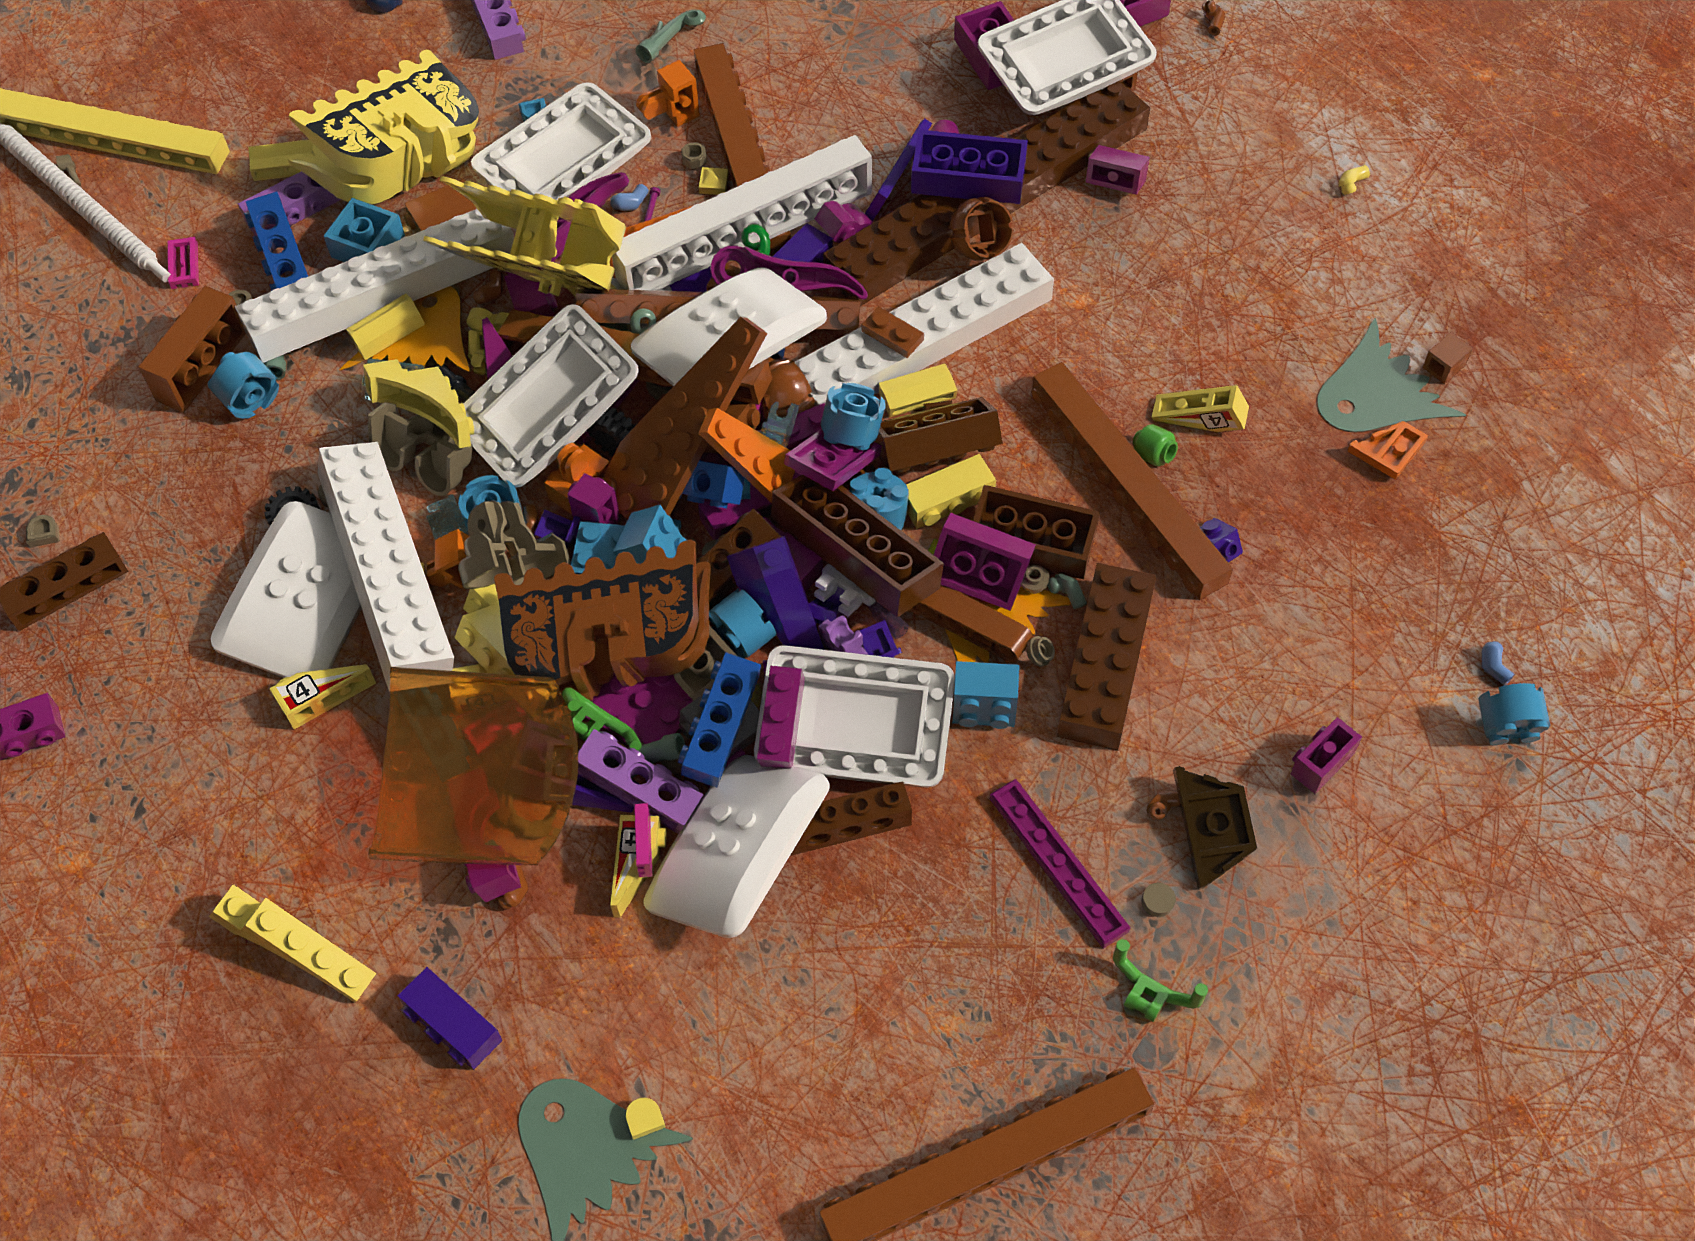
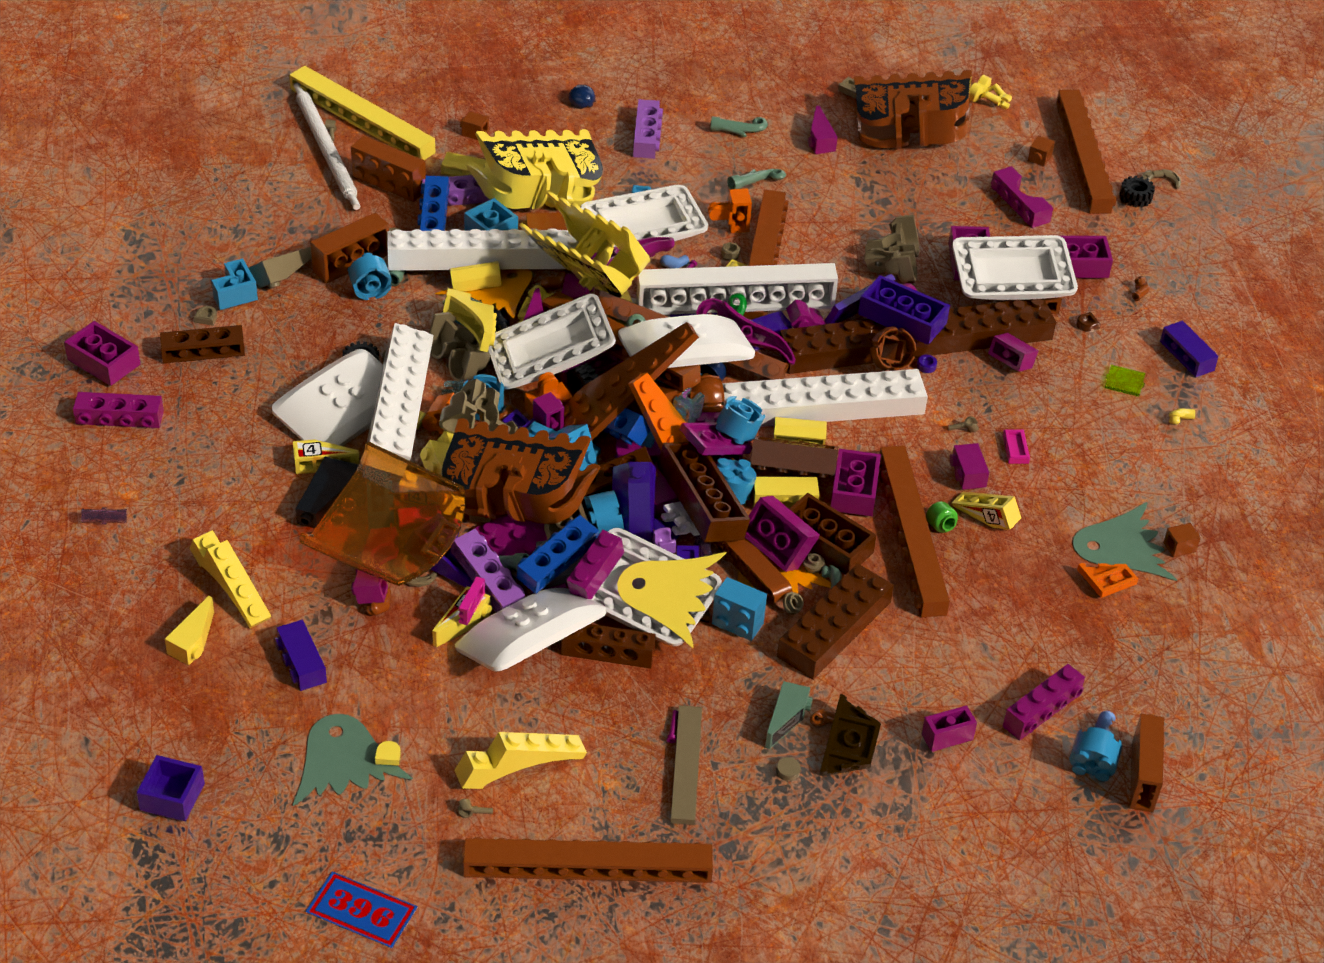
camera: 20 degrees right, 15 degrees down
dark pink tile [168,237,199,289] -> none
bright green piece [562,687,642,751] -> none
dark orange plate [861,306,924,358] -> none
magenta tile [989,779,1131,949] -> none
bright green piece [1113,939,1208,1022] -> none
dark purple bracket [1199,518,1243,562] -> none
none -> pin [81,507,127,524]
none -> light yellow slope [165,596,214,665]
none -> dark azure brick [211,258,258,310]
none -> dark tan wedge [249,247,312,289]
none -> black slope [296,456,366,529]
none -> dark orange brick [351,135,426,202]
none -> light yellow arch [454,732,587,789]
none -> dark tan hand [458,799,493,818]
none -> dark orange brick [460,111,489,140]
none -> light yellow piece [617,552,726,648]
none -> magenta piece [667,710,678,743]
none -> dark tan tile [671,705,702,825]
none -> sand green slope [765,681,813,749]
none -> magenta brick [831,448,881,516]
none -> dark tan piece [864,215,919,283]
none -> dark purple tile [917,355,937,373]
none -> dark tan hand [948,416,979,432]
none -> magenta brick [949,443,989,490]
none -> dark pink tile [1003,430,1030,464]
none -> magenta brick [1003,664,1085,741]
none -> reddish brown tile [1076,312,1101,332]
none -> clear neon green piece [1105,365,1145,397]
none -> dark orange brick [1130,713,1164,813]
none -> dark purple brick [1160,320,1219,378]

